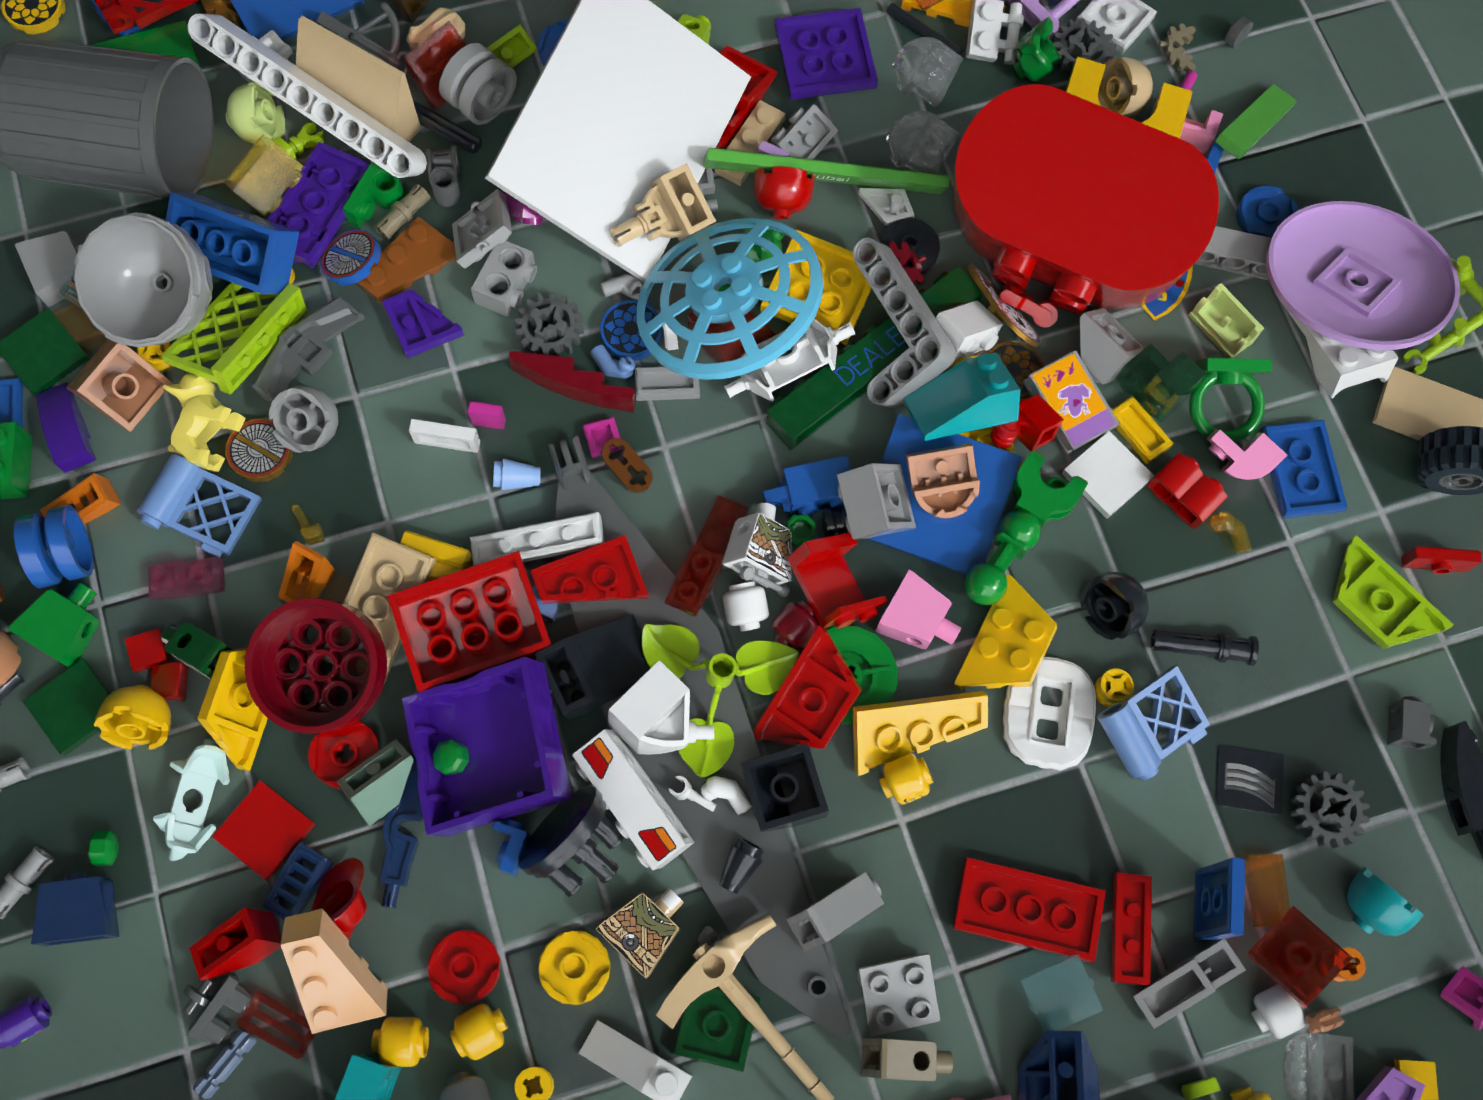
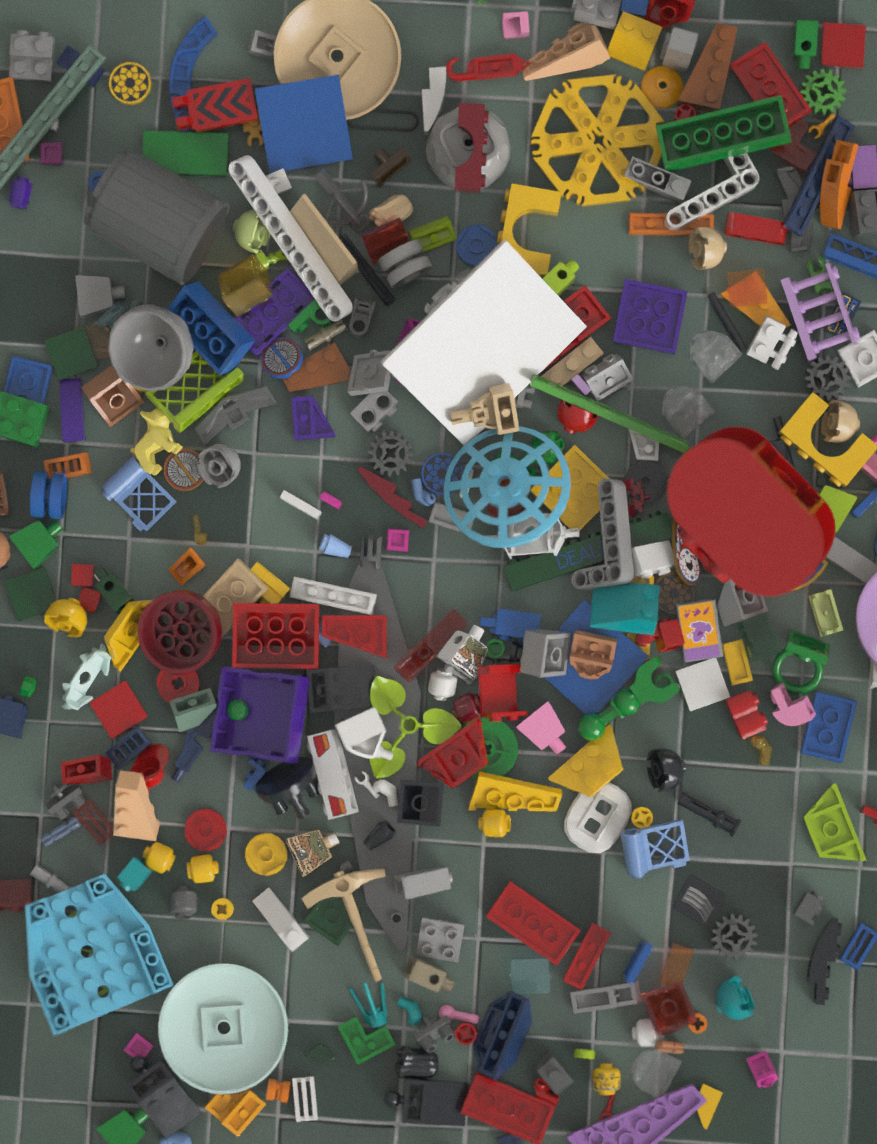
camera: 30 degrees right, 15 degrees up
clear pink slope [148,556,225,600] -> none
light grey arm [600,274,644,300] -> none
reddish brown beam [602,438,653,494] -> none
green head [1013,16,1060,82] -> none

